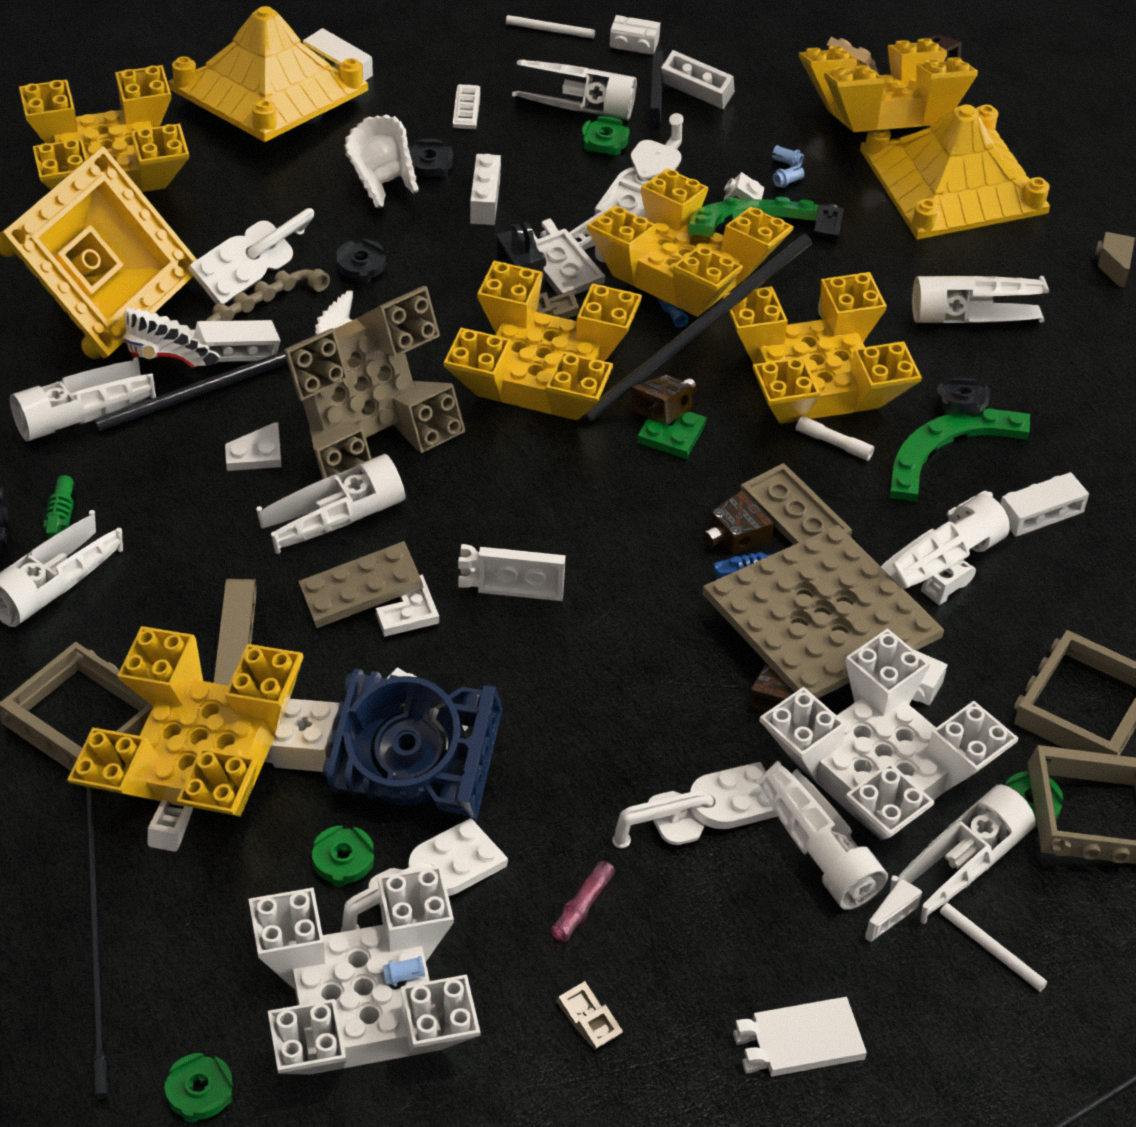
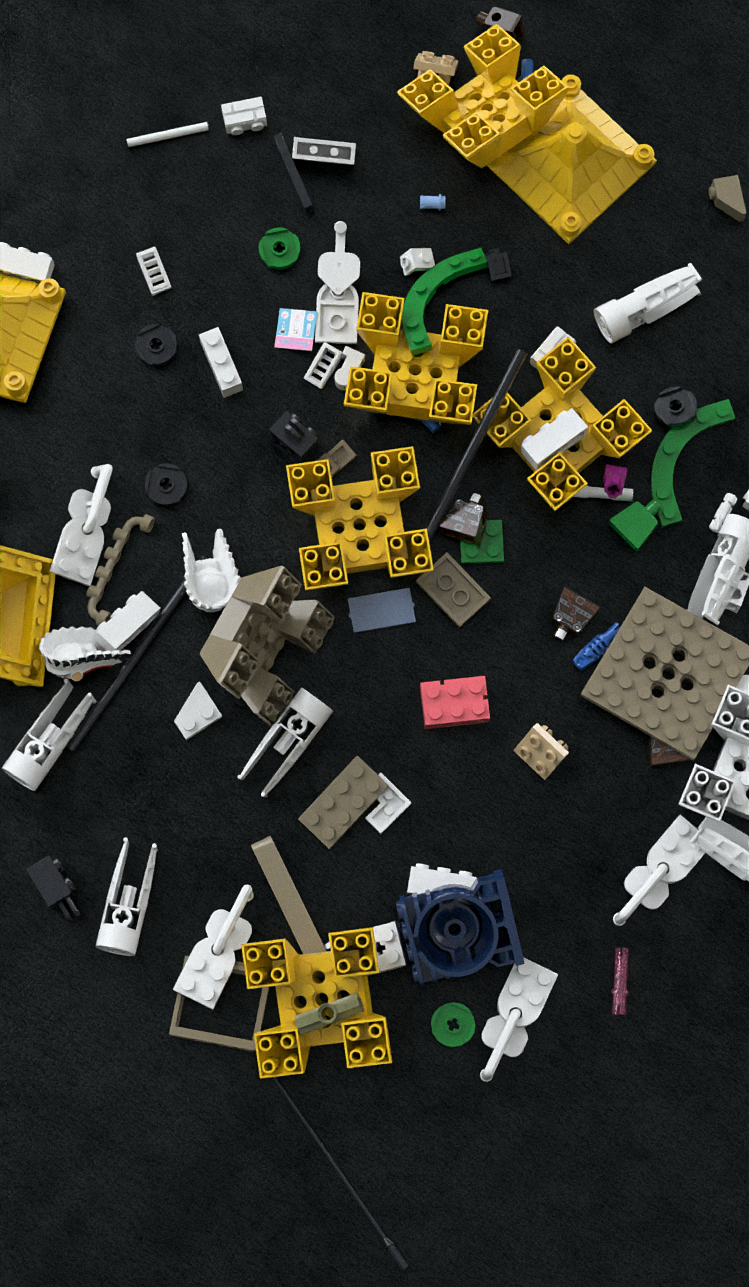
camera: 25 degrees left, 30 degrees up
green hinge [43,475,74,539] -> none
white slope [148,800,193,852] -> none
green plate [164,1053,233,1122] -> none
white slope [249,866,480,1074] -> none
white piece [344,114,419,208] -> none
light blue pin [383,956,426,986] -> none
white tile [458,544,565,601] -> none
white piece [512,59,637,120] -> none
white tile [533,219,605,295] -> none
slope [556,981,623,1050] -> none
dark tan plate [740,463,852,545] -> none
light blue pin [773,165,804,188] -> none
none -> white plate [173,885,254,1010]
none -> sticker [275,308,317,351]
none -> olive piece [294,993,364,1035]
none -> sand blue piece [348,588,416,633]
none -> dark tan plate [416,553,491,628]
none -> coral piece [420,676,490,729]
none -> tan plate [513,723,569,780]
none -> white brick [521,408,588,471]
none -> magenta piece [603,464,627,499]
none -> green torso [609,500,661,552]

